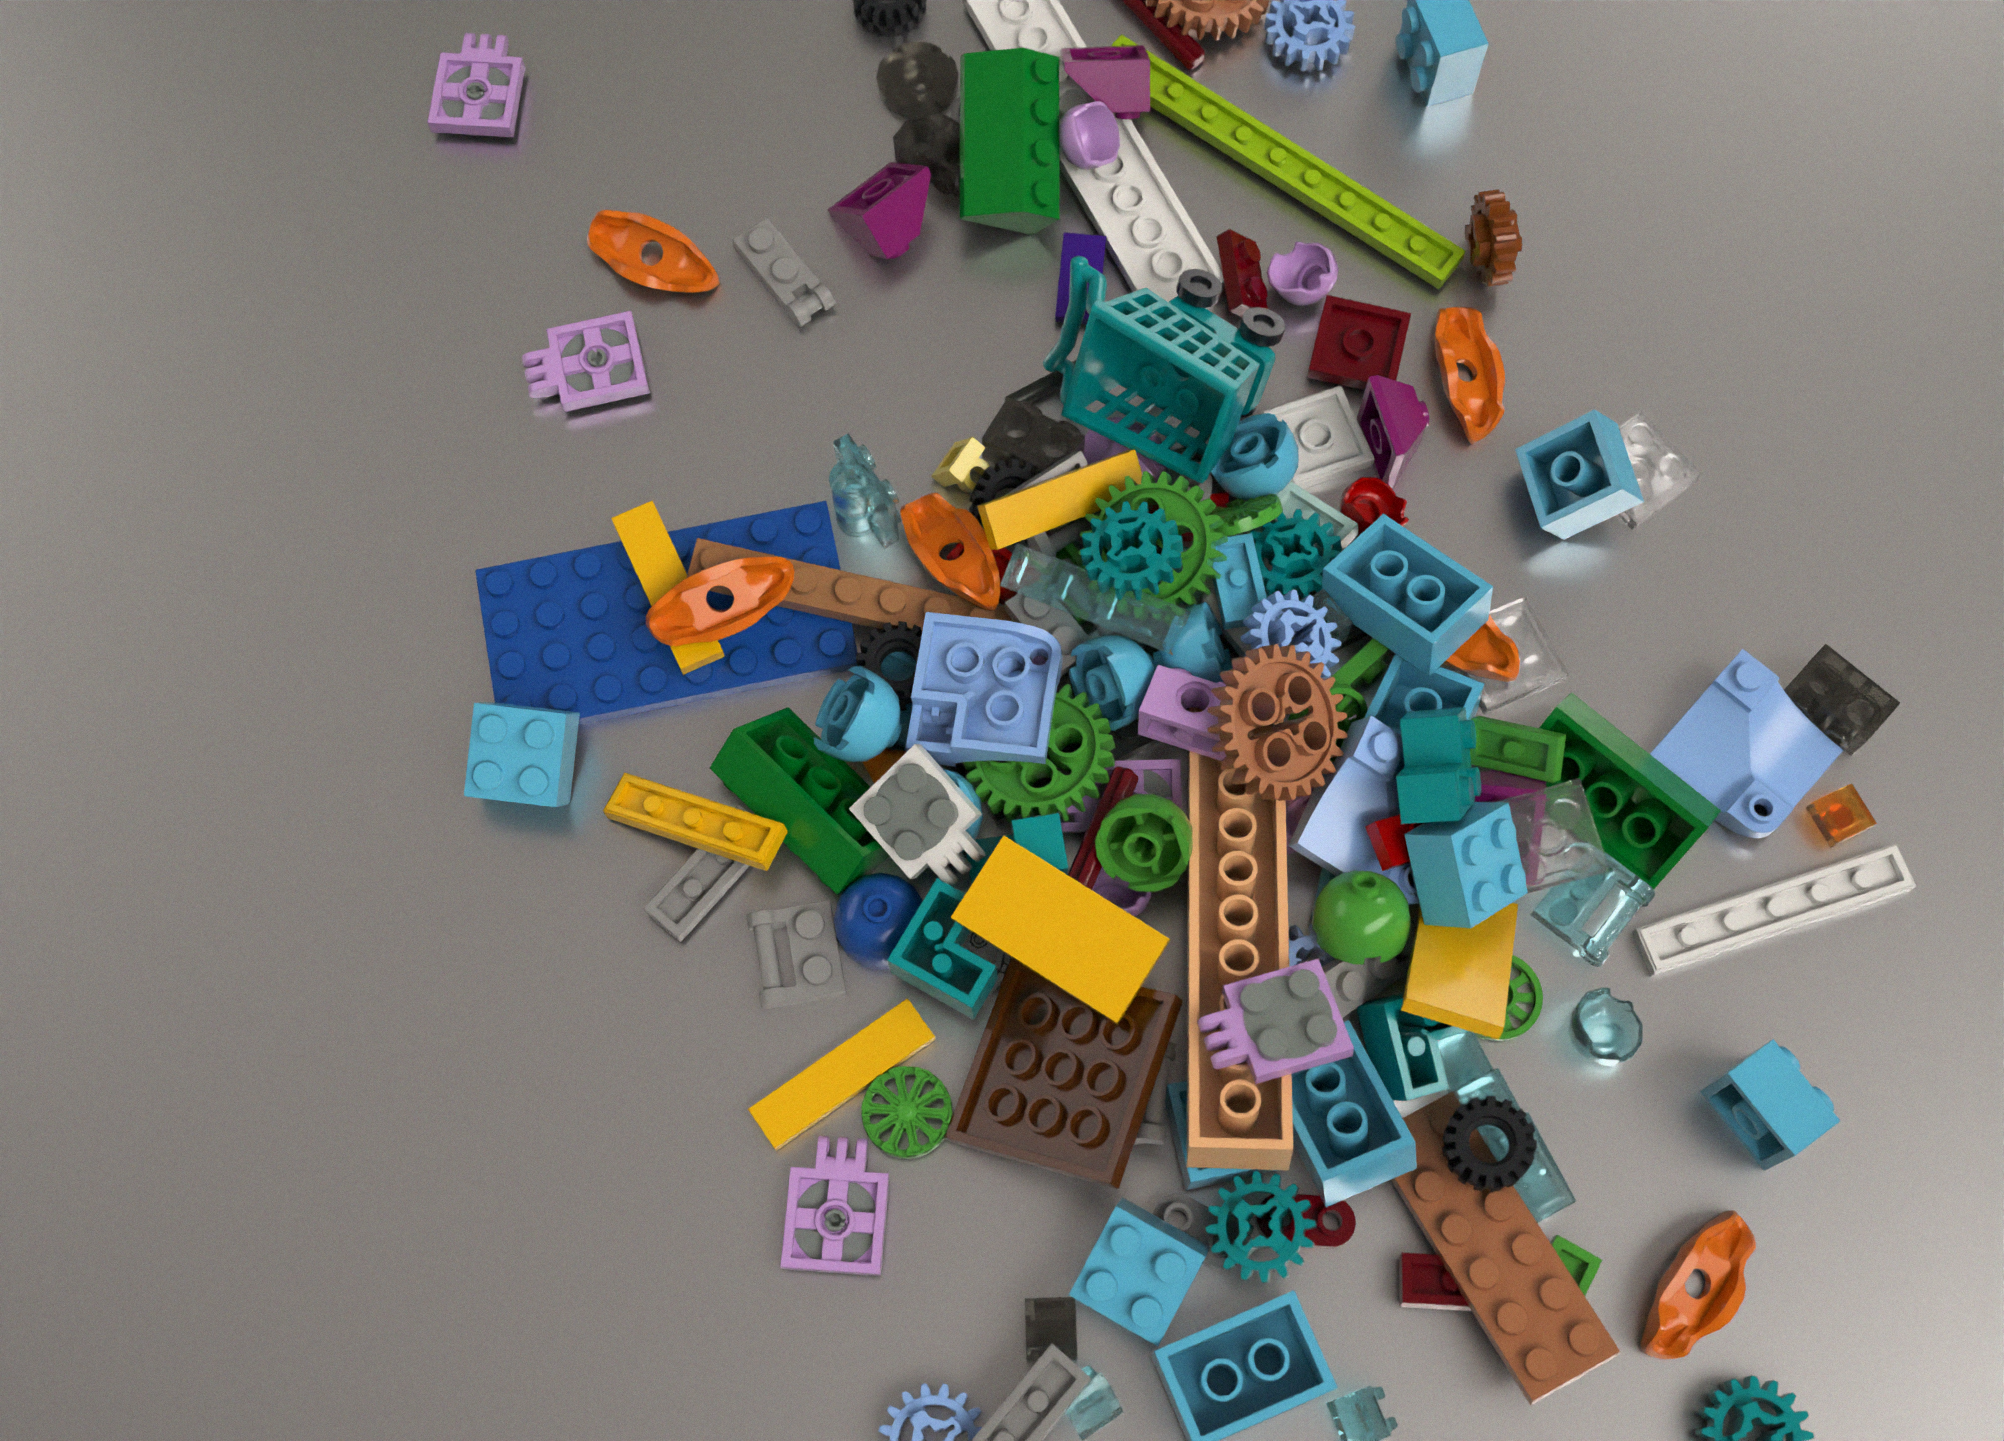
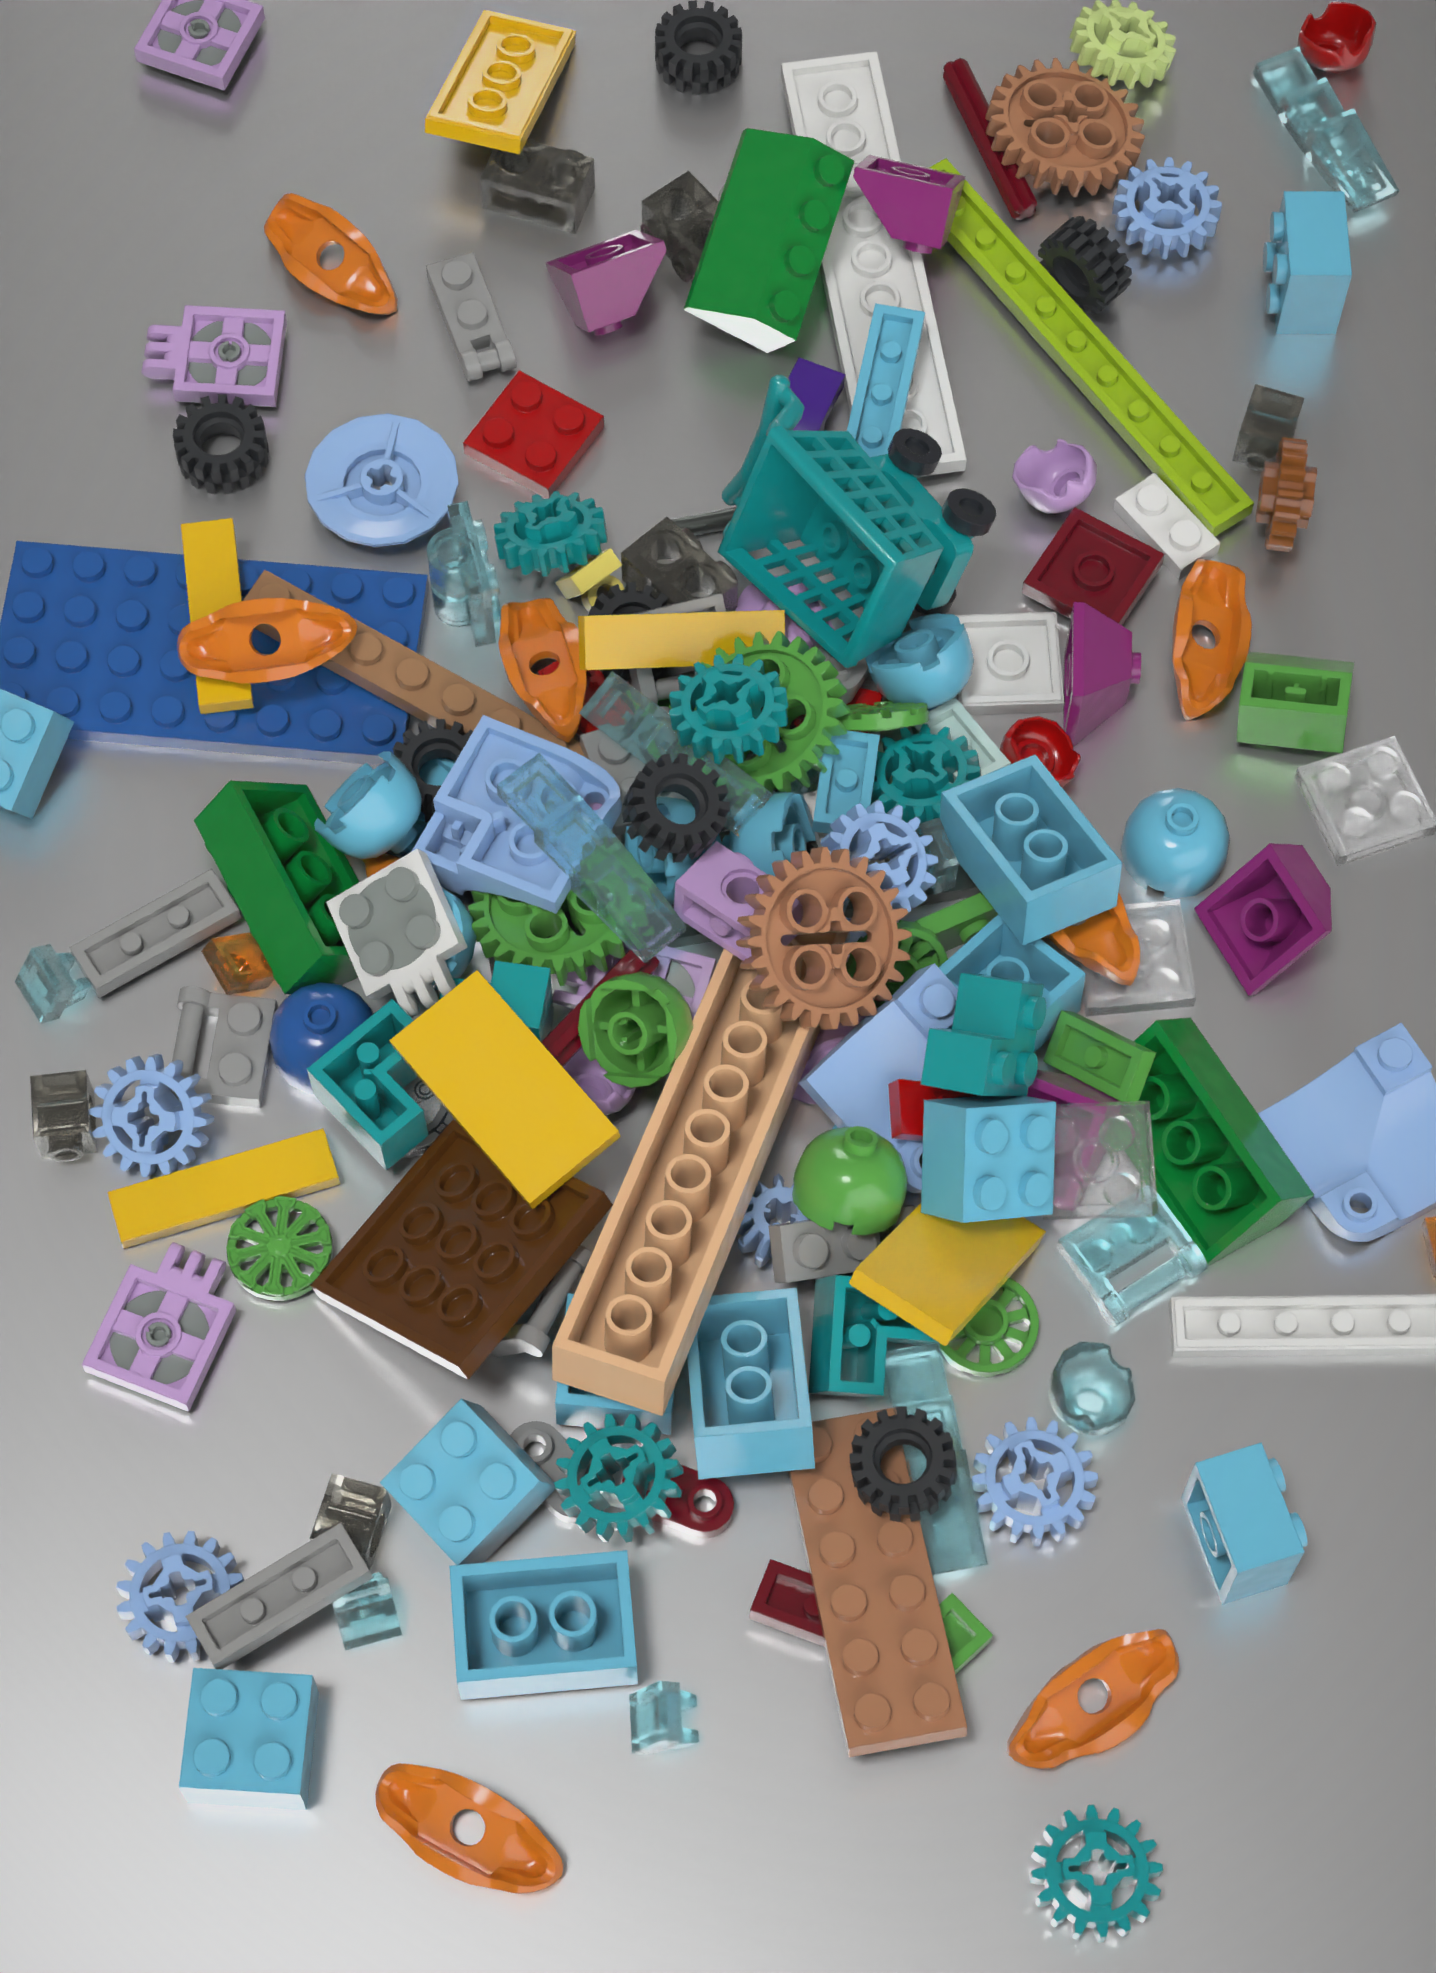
camera: 15 degrees right, 5 degrees down
yellow tile [603,772,788,871] -> none
clear smoke tile [876,41,959,120] -> none
lavender hair [1059,101,1120,169] -> none
piece [1197,958,1354,1084] -> none
dark red plate [1216,229,1268,317] -> none
medium azure brick [1515,409,1644,540] -> none
none -> clear light blue tile [15,944,91,1023]
none -> clear smoke brick [30,1070,98,1162]
none -> light blue gear [89,1054,214,1177]
none -> black tyre [172,394,269,494]
none -> clear orange plate [201,932,275,995]
none -> light blue piece [305,413,459,547]
none -> yellow tile [425,10,576,155]
none -> red plate [463,370,604,499]
none -> clear smoke brick [480,137,595,234]
none -> teal gear [493,491,608,576]
none -> clear light blue slope [497,753,686,963]
none -> black tyre [622,753,730,863]
none -> medium azure plate [847,303,925,457]
none -> light blue gear [970,1417,1098,1546]
none -> black tyre [1038,216,1132,314]
none -> white plate [1113,473,1221,580]
none -> medium azure cylinder [1120,788,1230,899]
none -> magenta slope [1194,843,1332,996]
none -> clear smoke brick [1232,384,1305,472]
none -> bright green slope [1237,651,1354,753]

